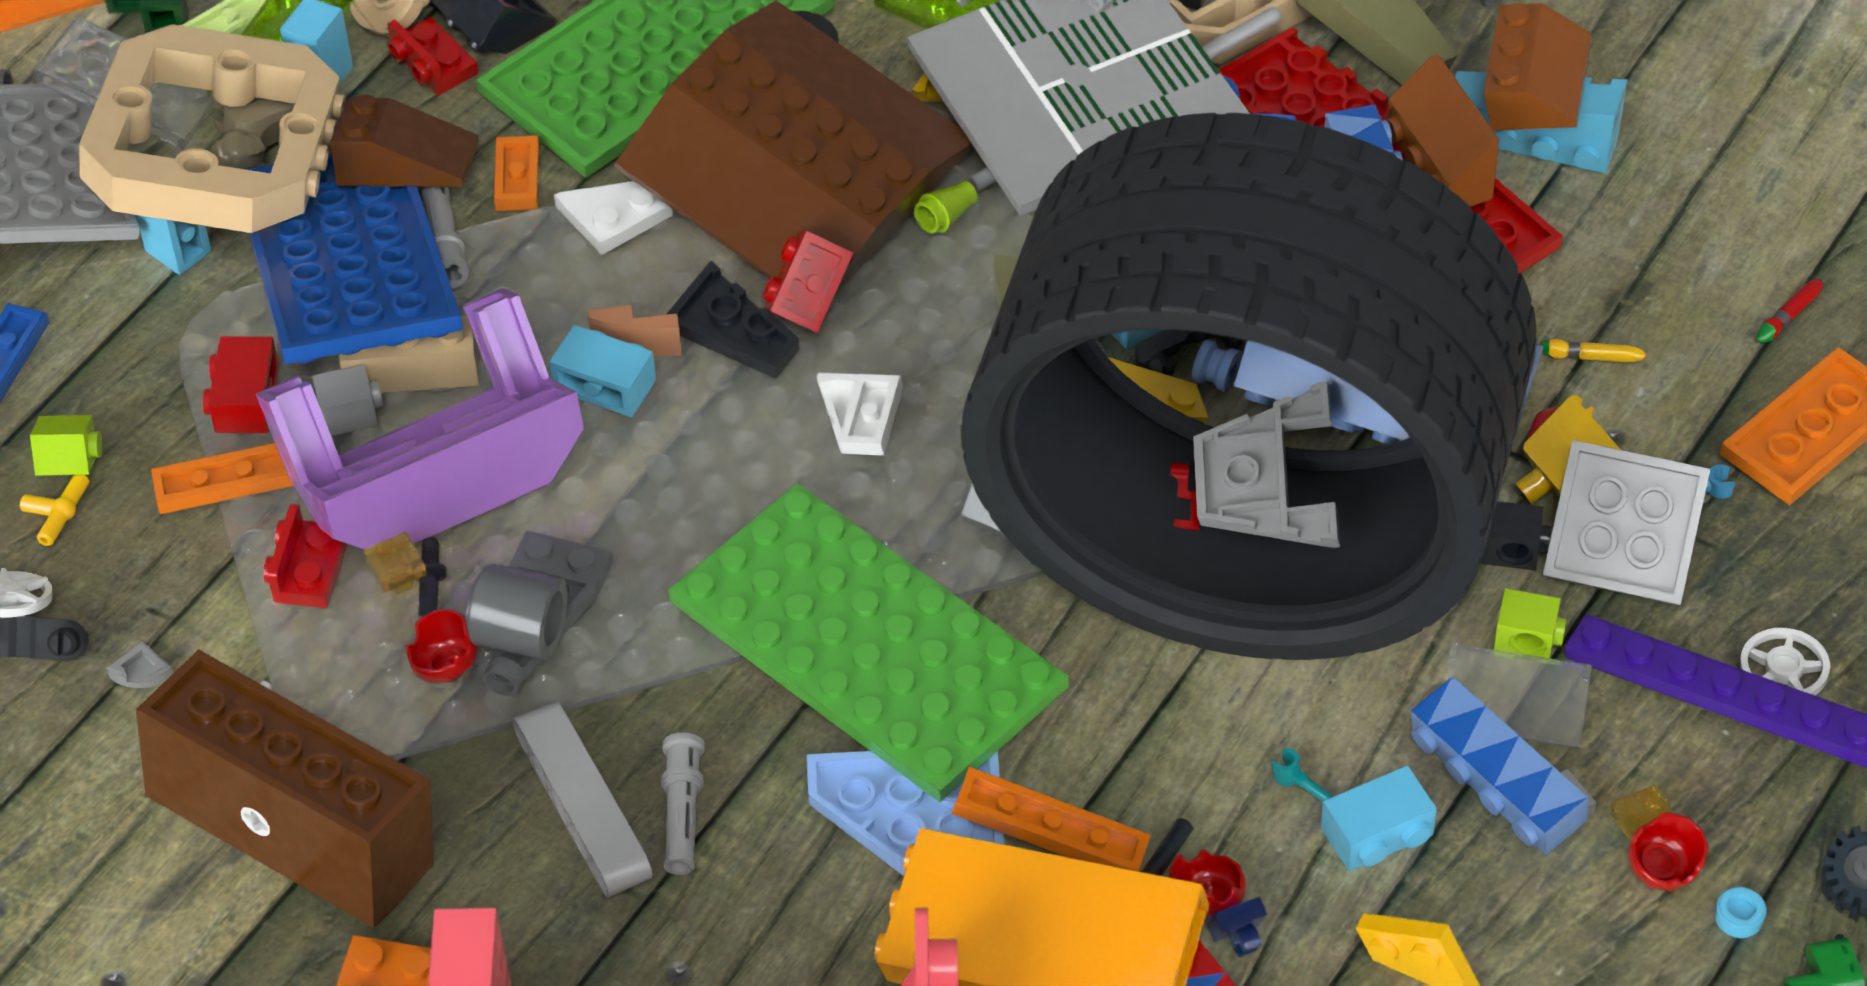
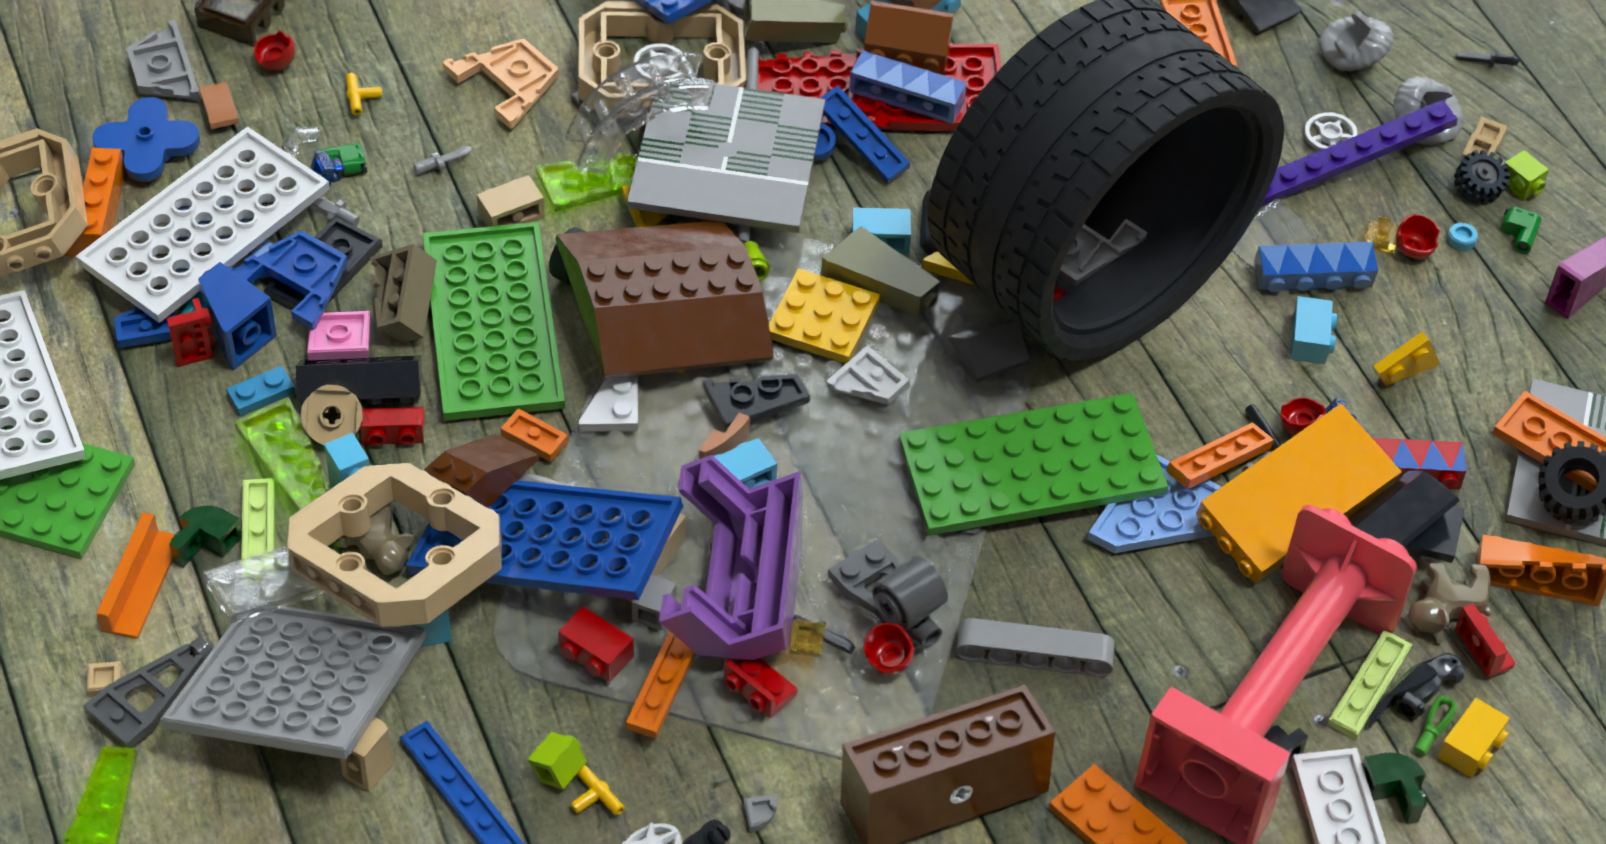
camera: 60 degrees left, 0 degrees up
light grey pin [661,733,705,875] -> none
bracket [762,231,853,333] -> none
teal hand [1271,748,1333,802] -> none
none -> yellow plate [769,268,880,364]

